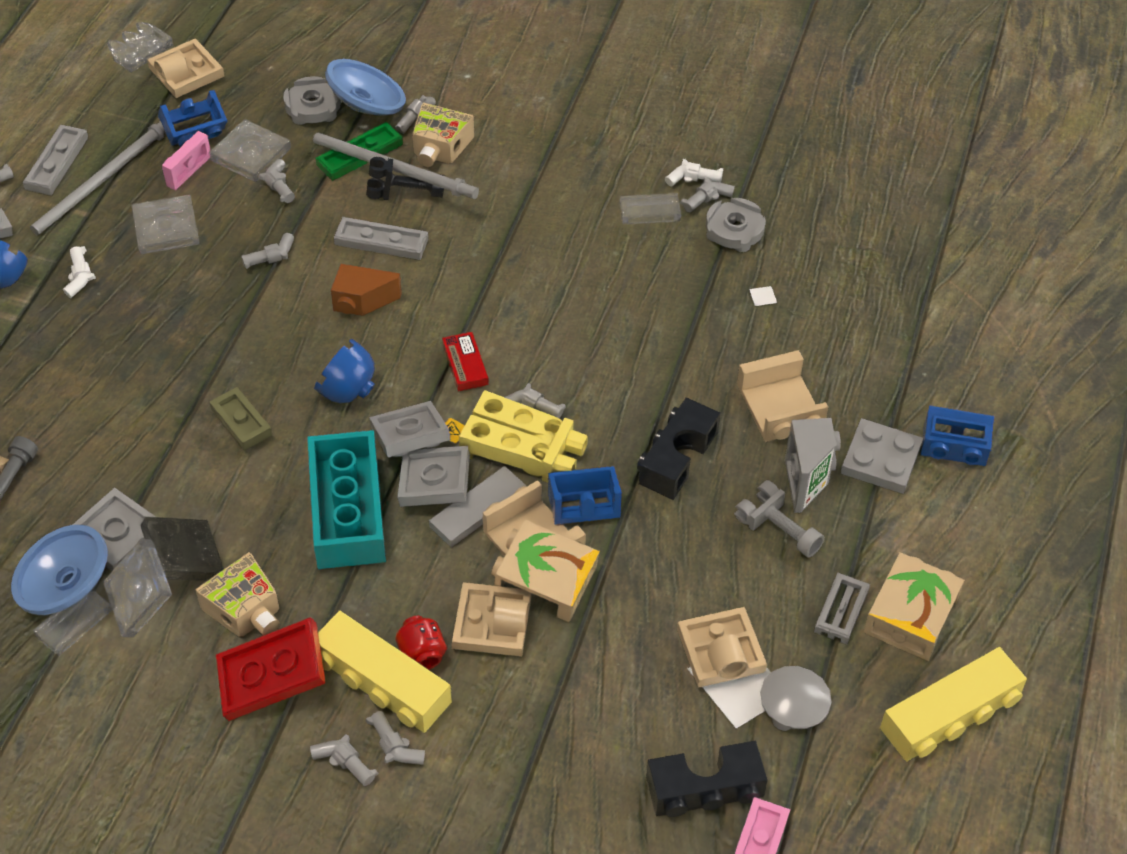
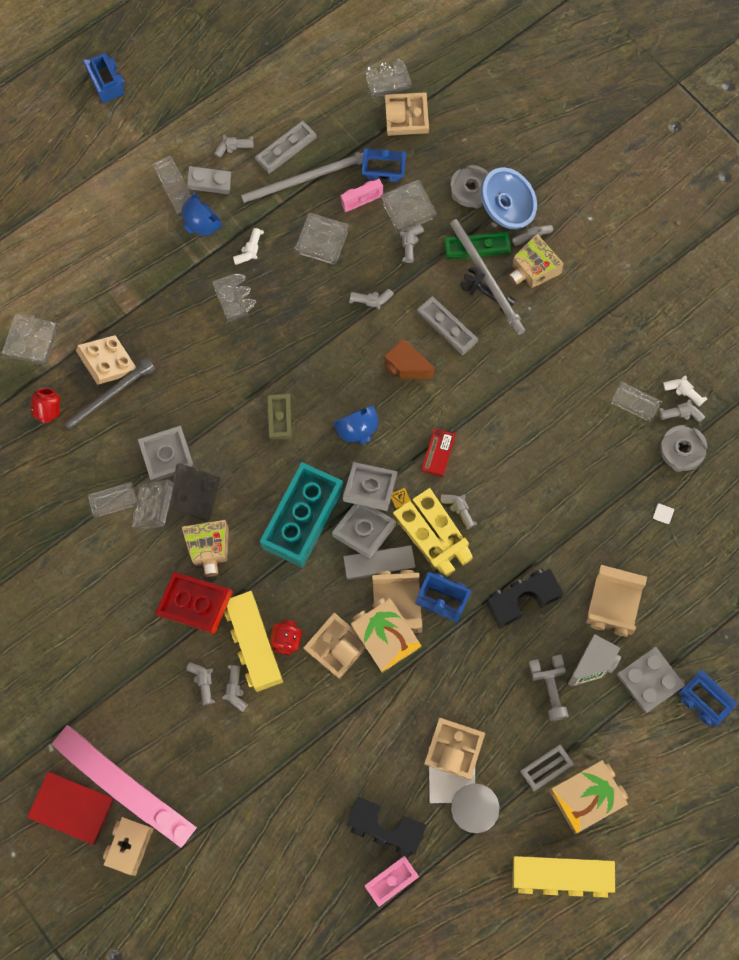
camera: 40 degrees right, 20 degrees up
medium blue dish [11,525,108,615] -> none
none -> clear plate [212,274,256,322]

